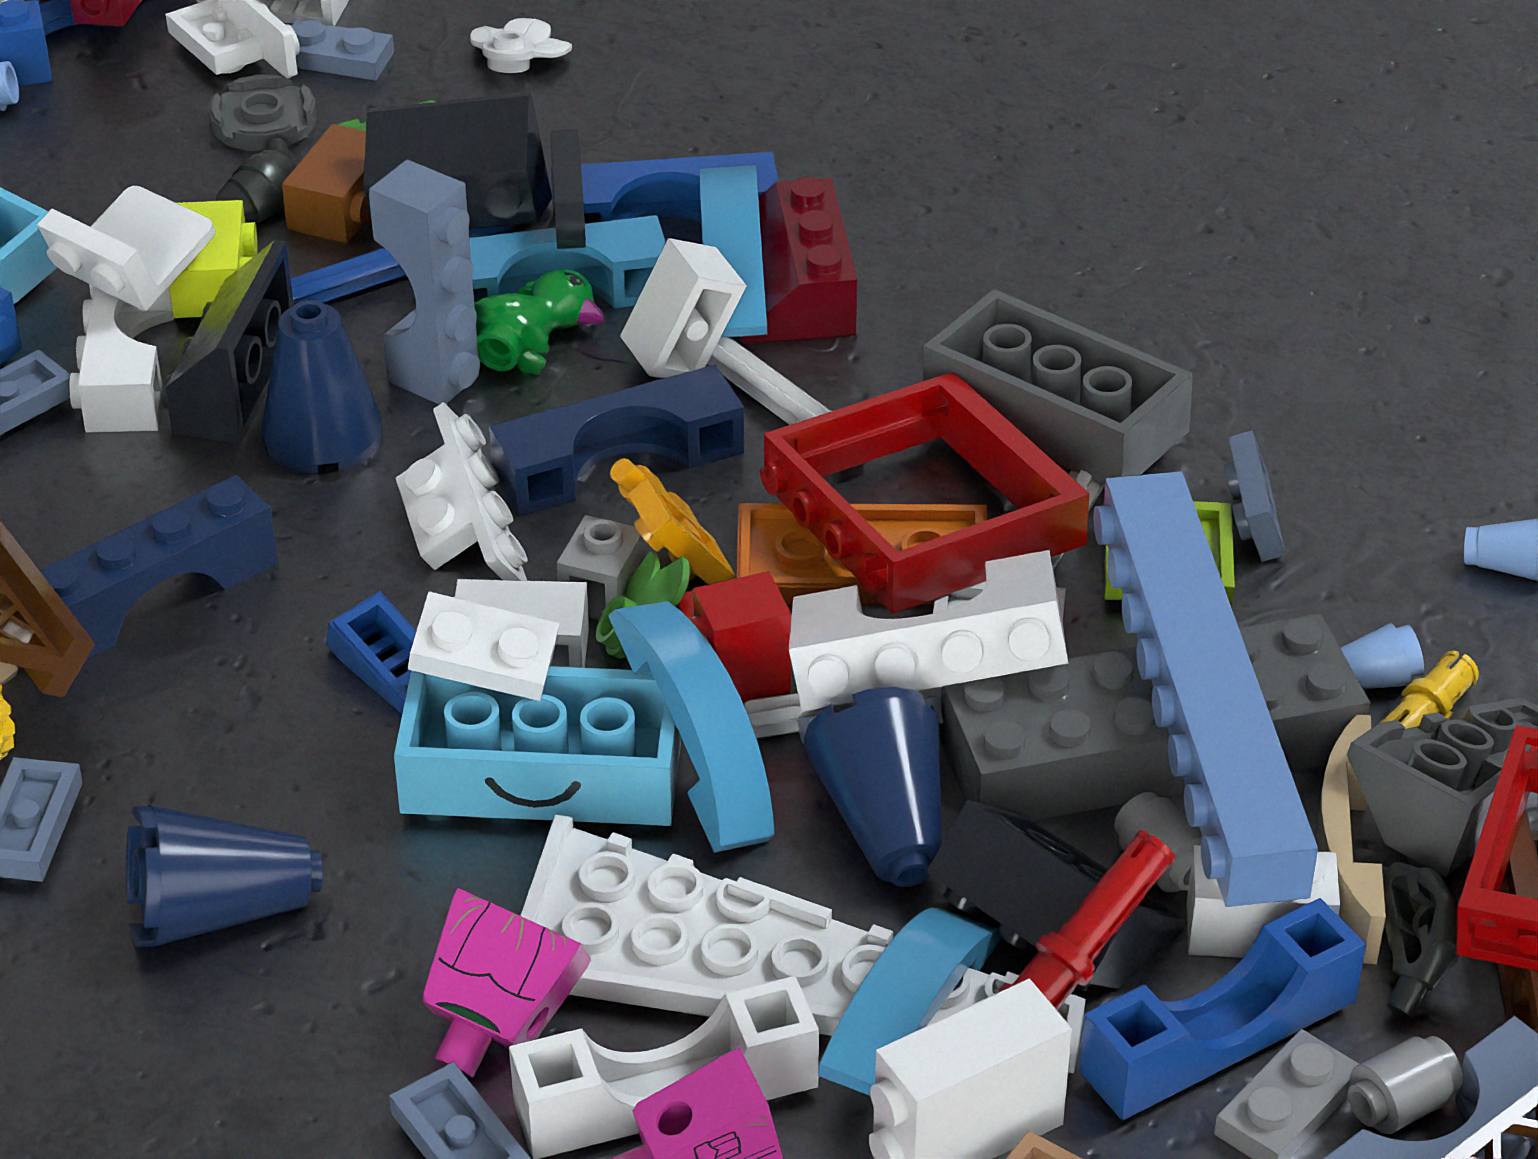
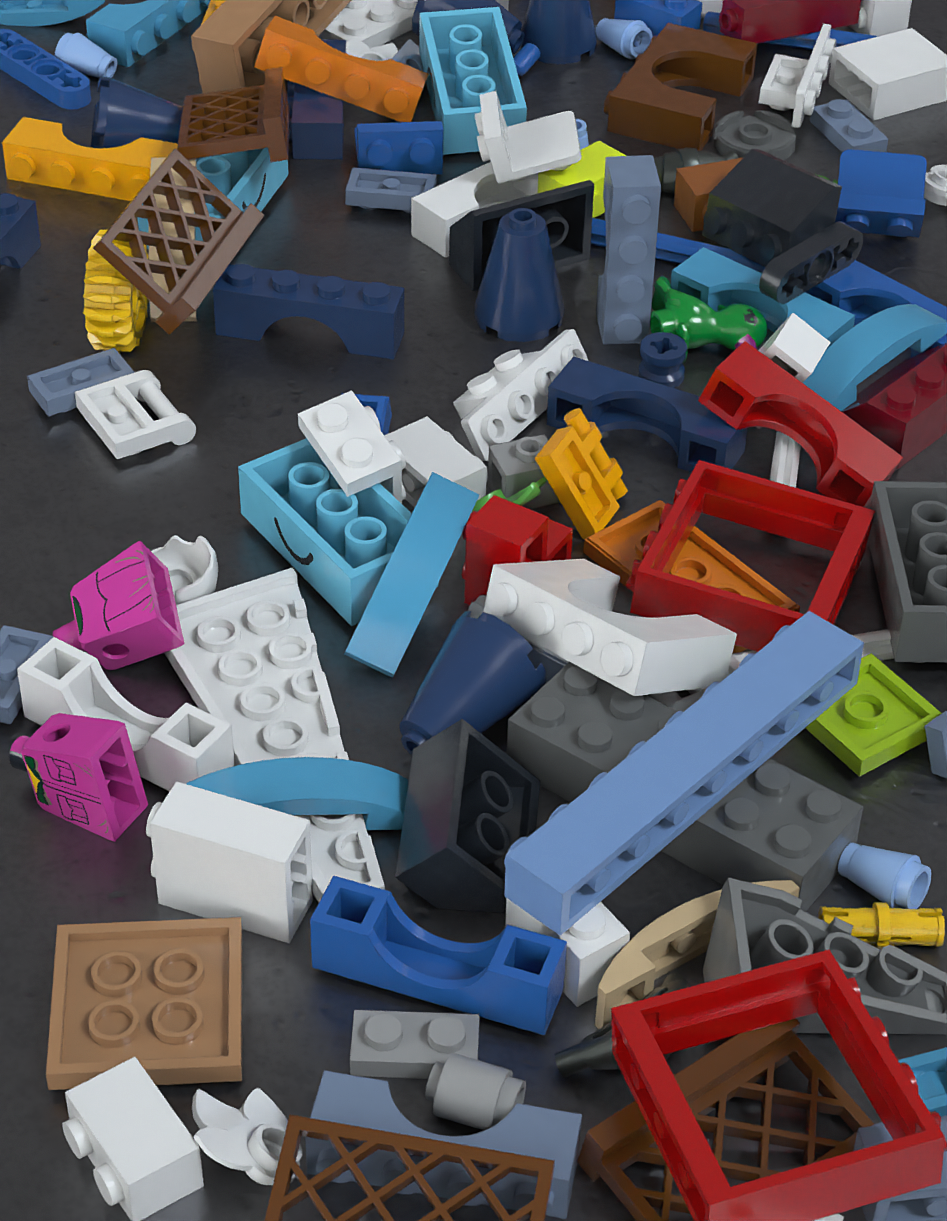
camera: 50 degrees right, 0 degrees up
dark blue cone [126,805,323,947] -> none
red pin [997,830,1176,1010] -> none
none -> white plate [75,370,196,459]
none -> white hair [151,535,218,605]
none -> reddish brown arch [604,23,757,150]
none -> dark blue wheel [638,332,687,388]
none -> red arch [698,341,904,508]
none -> blue bracket [835,149,927,238]

